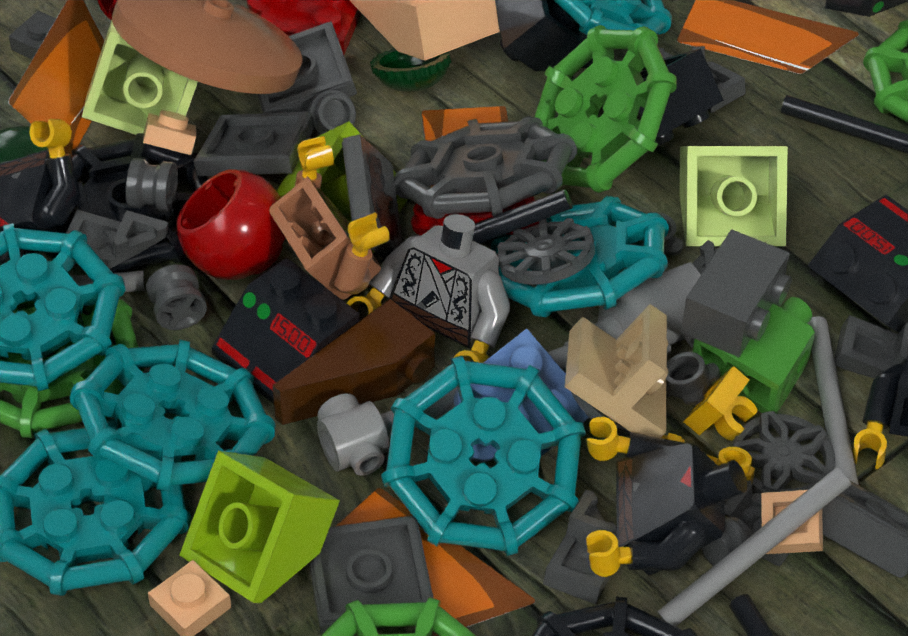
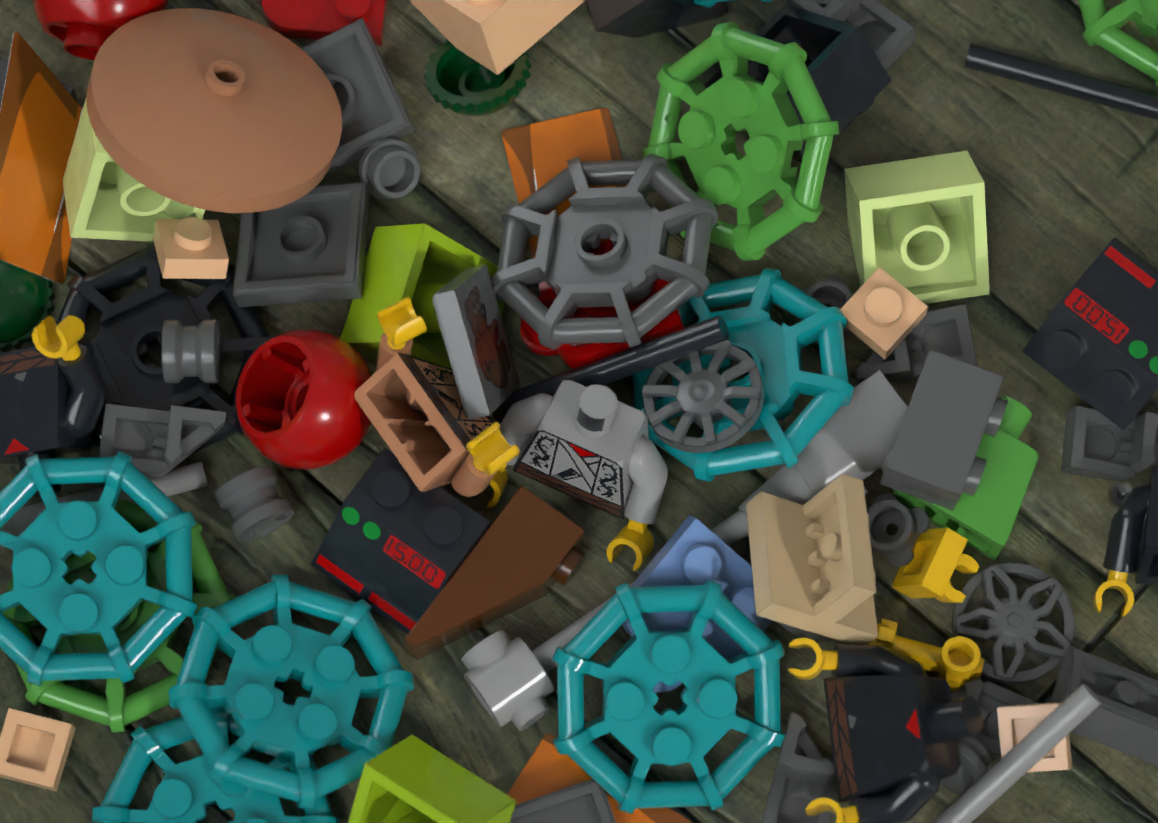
camera: 10 degrees left, 25 degrees up
light grey bar [808,316,859,485] -> none
none -> light nougat plate [840,267,928,359]

